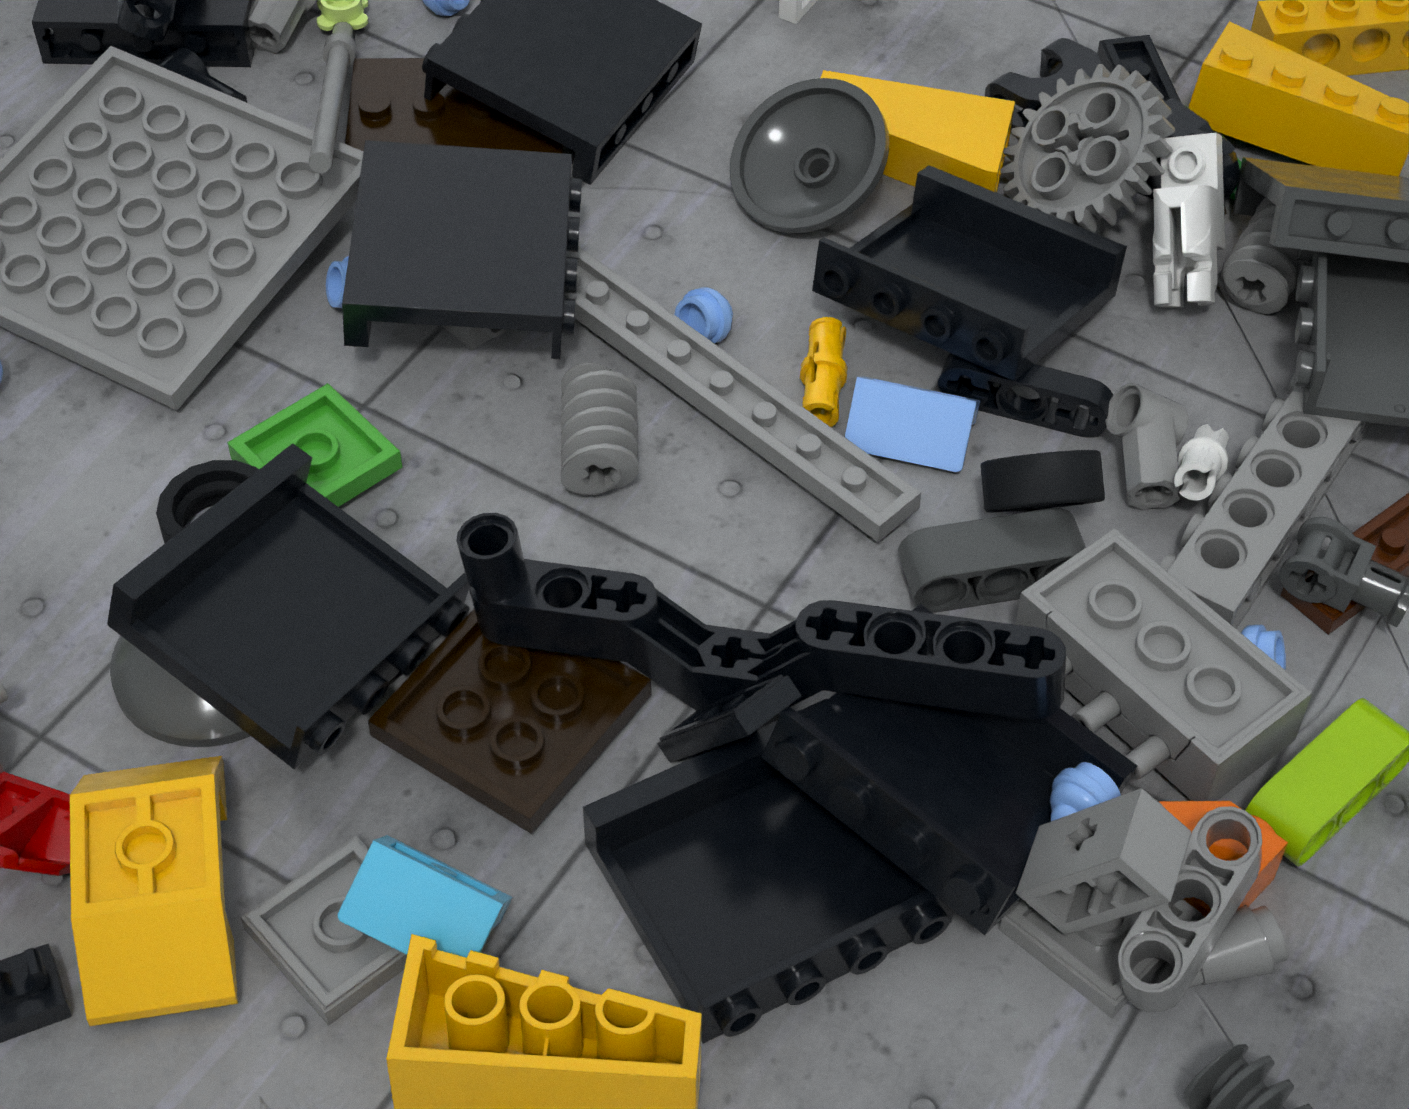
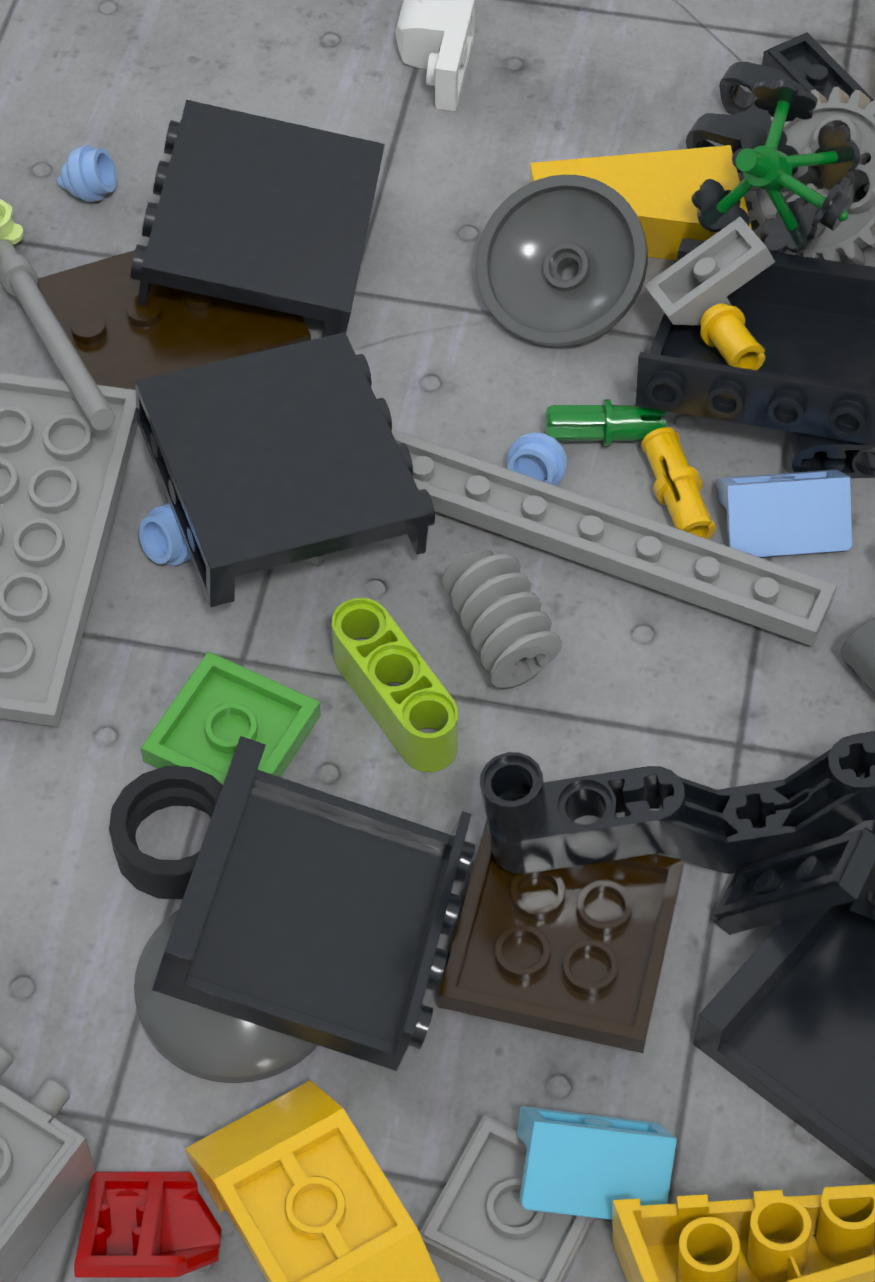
camera: 20 degrees left, 5 degrees up
none -> lime beam [332,598,458,772]
none -> green axle [545,399,666,447]
none -> light grey slope [644,216,775,325]
none -> black plant [691,79,860,253]
none -> yellow pin [700,303,766,370]

